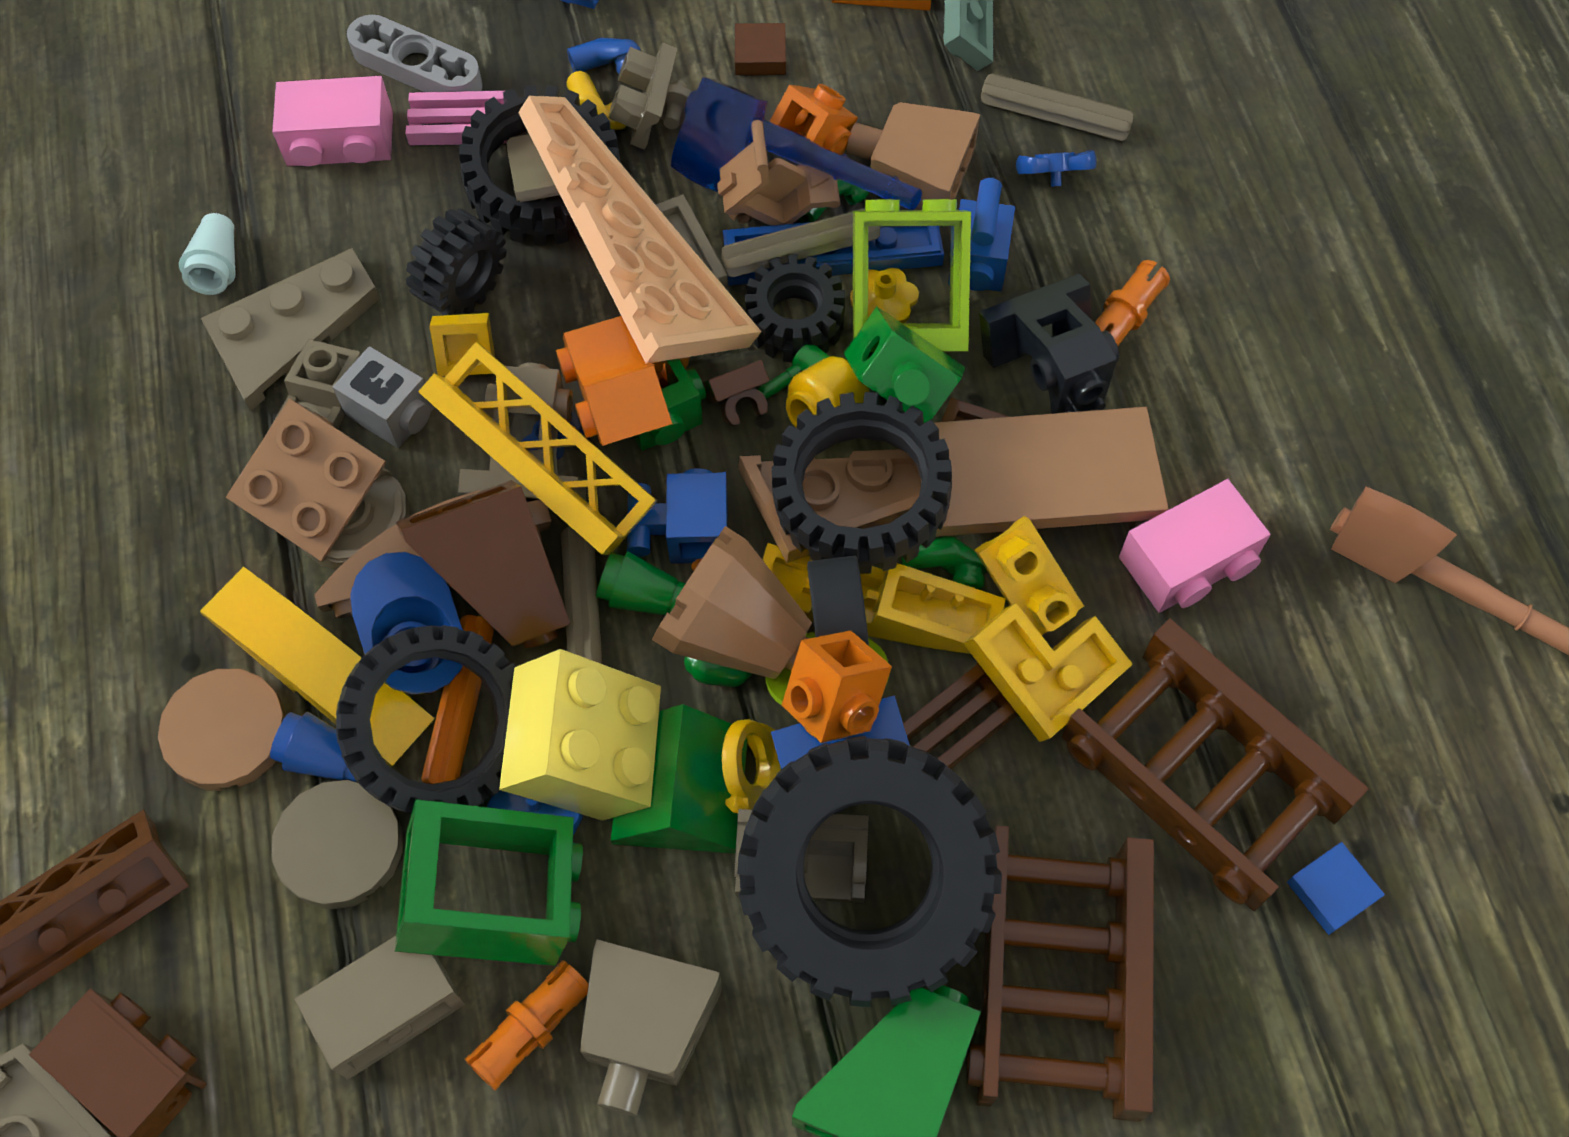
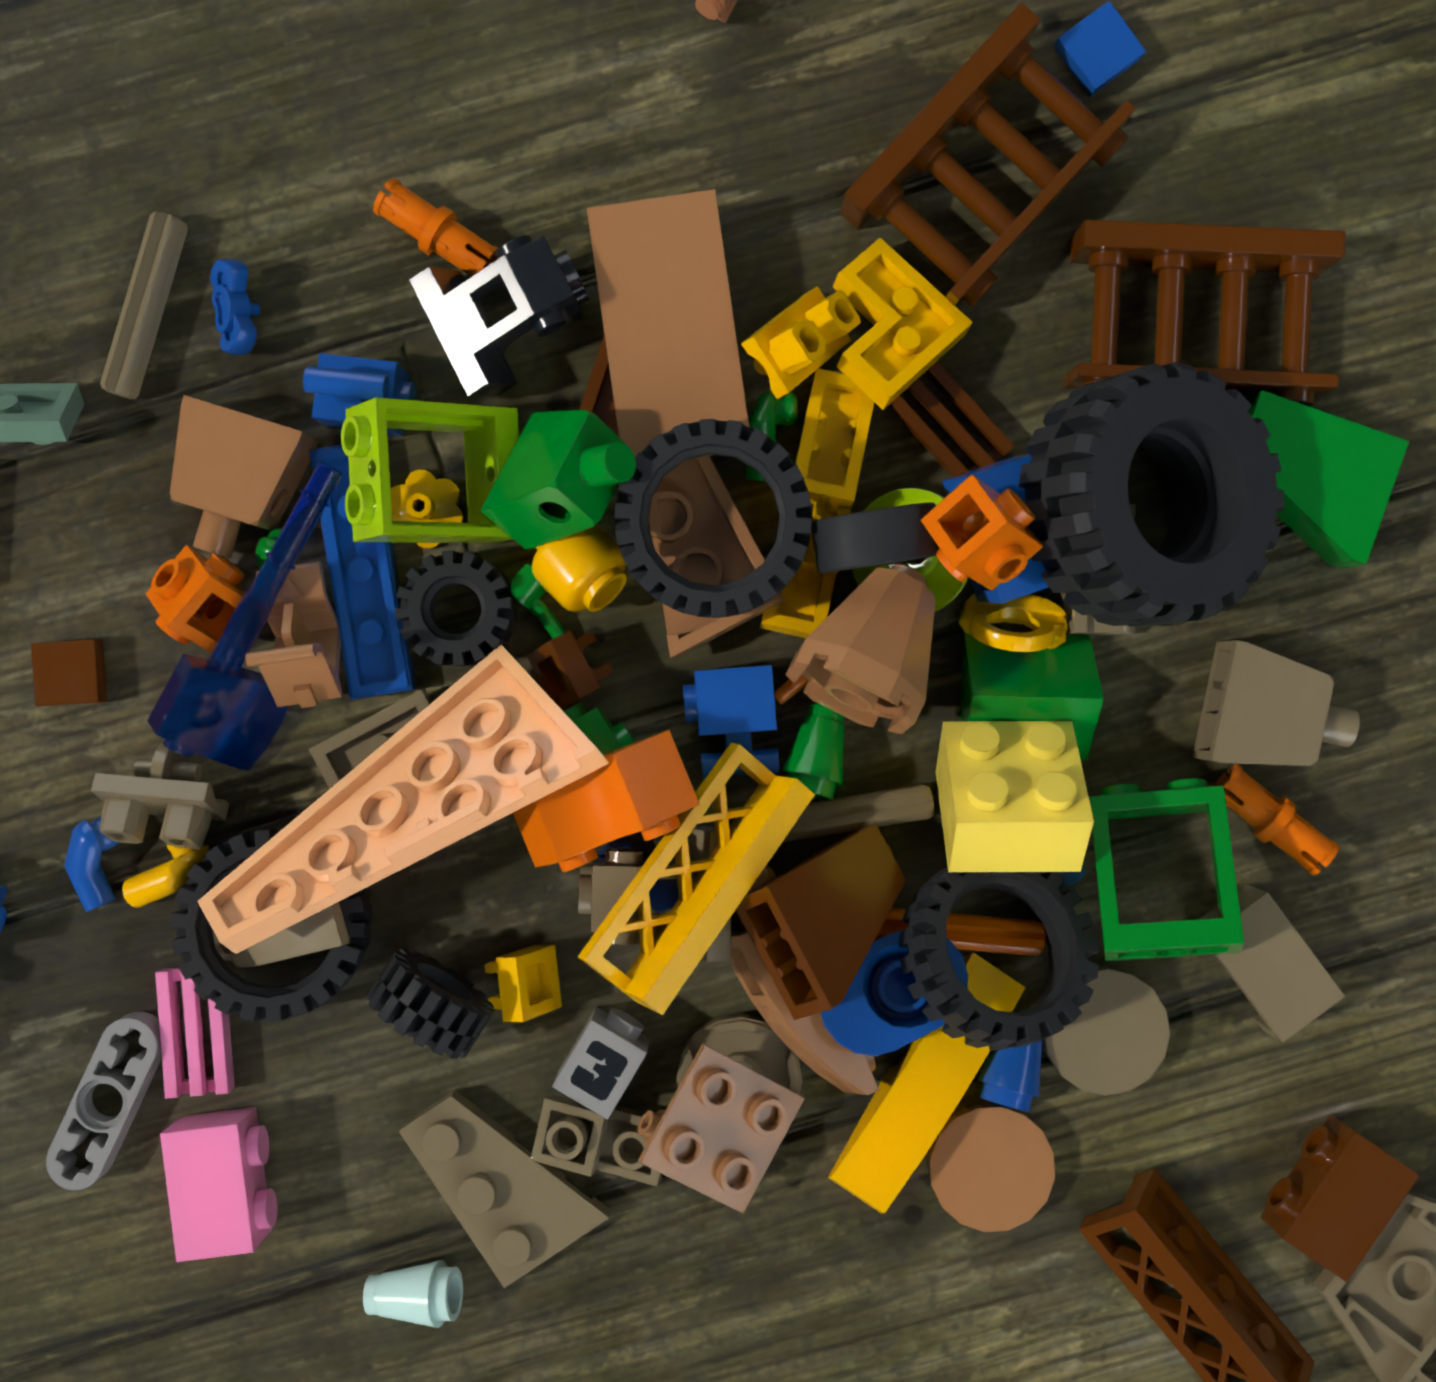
camera: 95 degrees left, 25 degrees up
dark tan axle [721,208,881,277] -> none
bright pink brick [1119,479,1271,613] -> none

